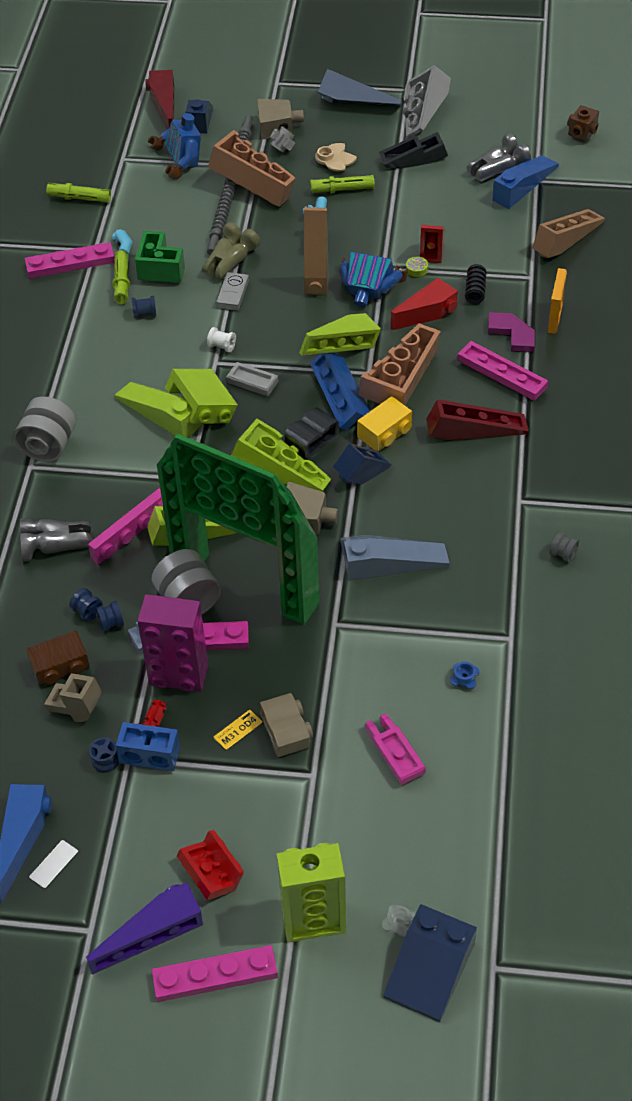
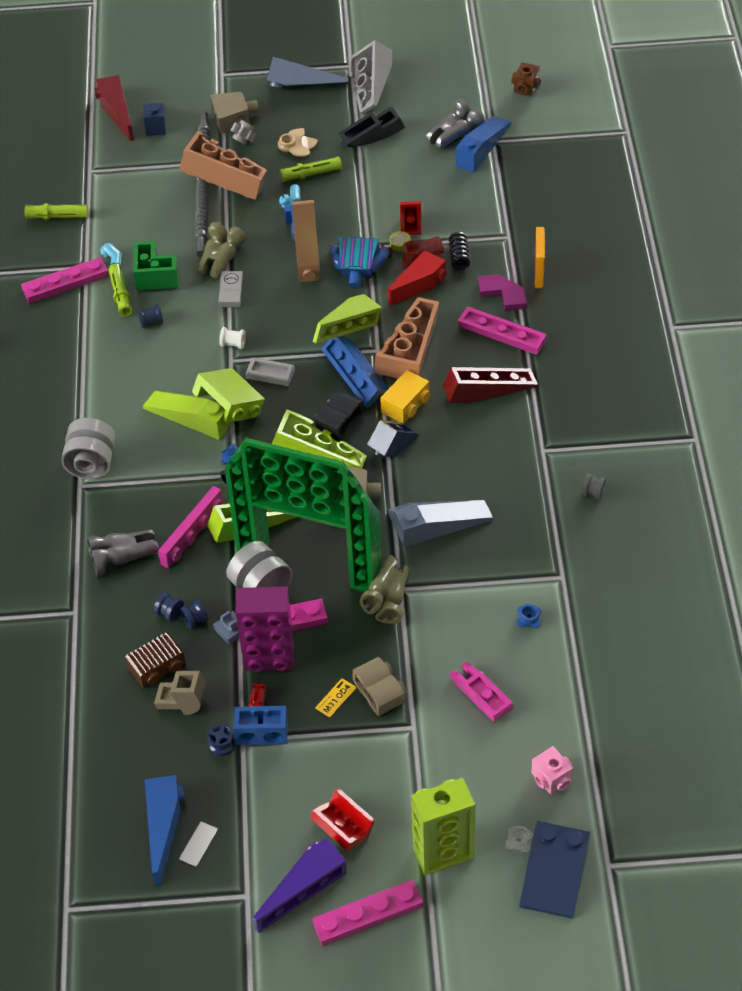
camera: 10 degrees left, 0 degrees up
blue torso [148,113,201,179] -> none
medium nougat slope [532,209,605,258] -> none
none -> olive piece [360,555,410,624]
none -> clear red piece [402,236,444,268]
none -> bright pink brick [531,746,573,795]

